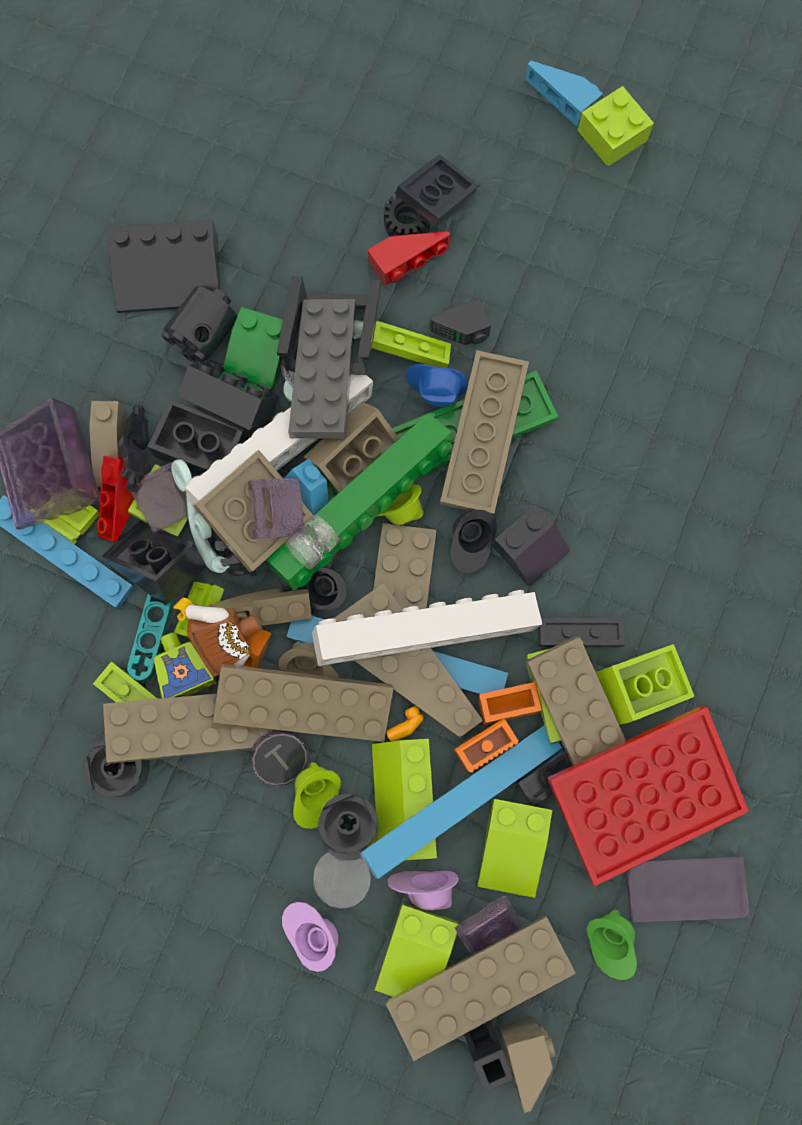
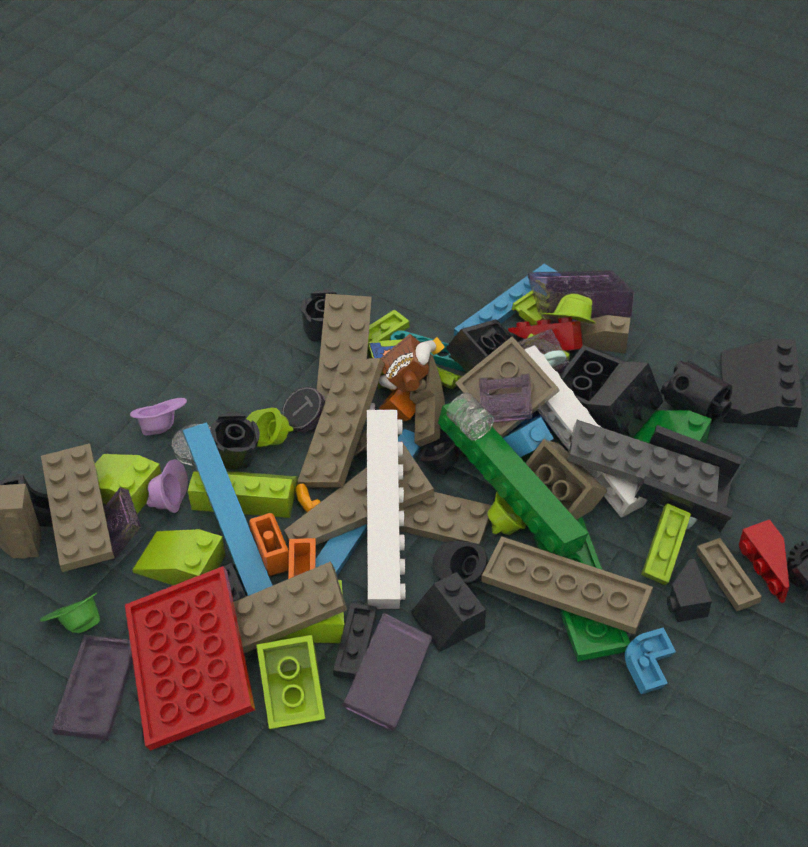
camera: 100 degrees right, 30 degrees down
black piece [118,405,149,493] -> none
blue piece [405,364,468,408] -> none
none -> clear purple tile [342,613,432,731]
none -> lime piece [541,294,596,324]
none -> dark azure plate [625,628,676,694]
none -> dark tan plate [696,538,762,611]

